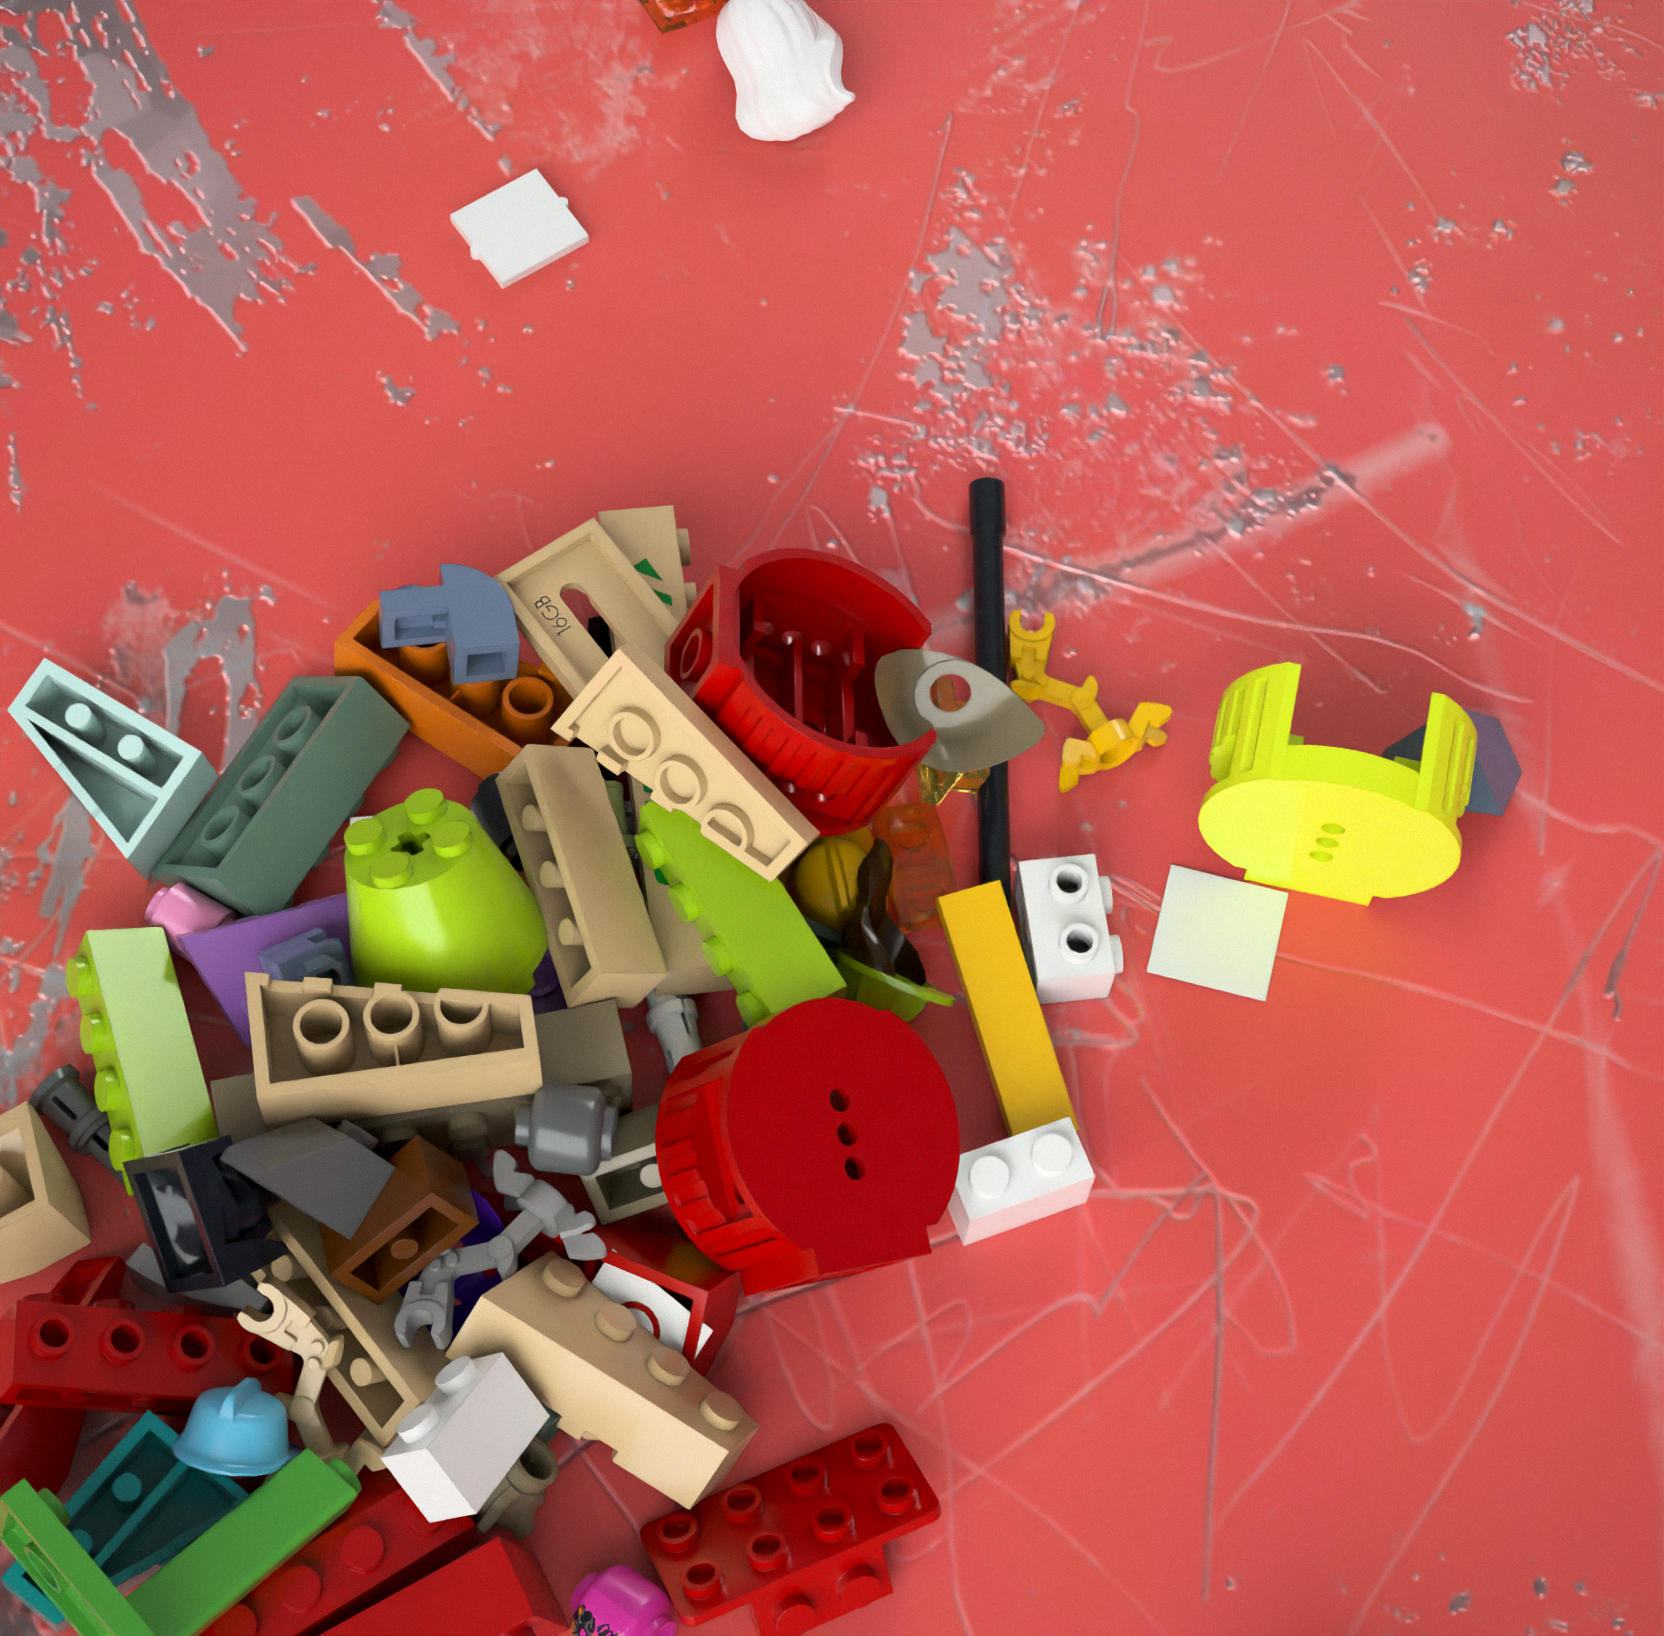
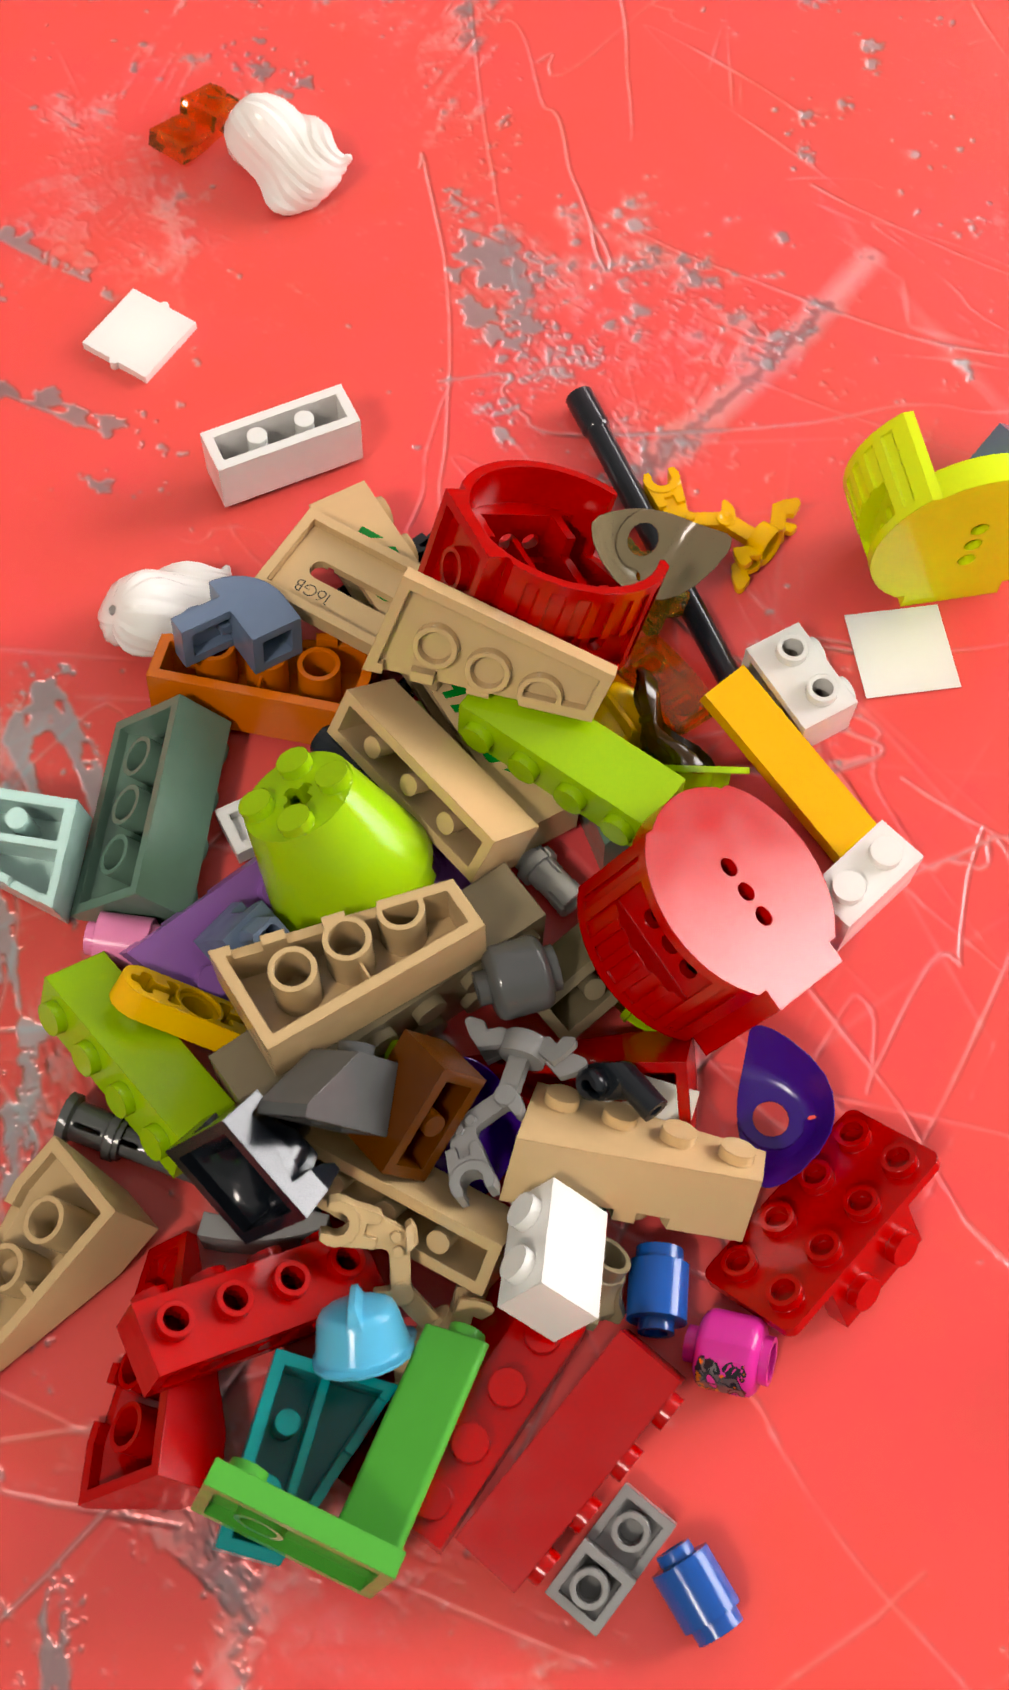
camera: 20 degrees left, 0 degrees up
none -> white piece [97,561,232,657]
none -> yellow beam [109,965,248,1052]
none -> brick [200,384,363,508]
none -> black arm [575,1061,667,1122]
none -> blue brick [626,1242,690,1339]
none -> dark purple piece [737,1025,835,1188]

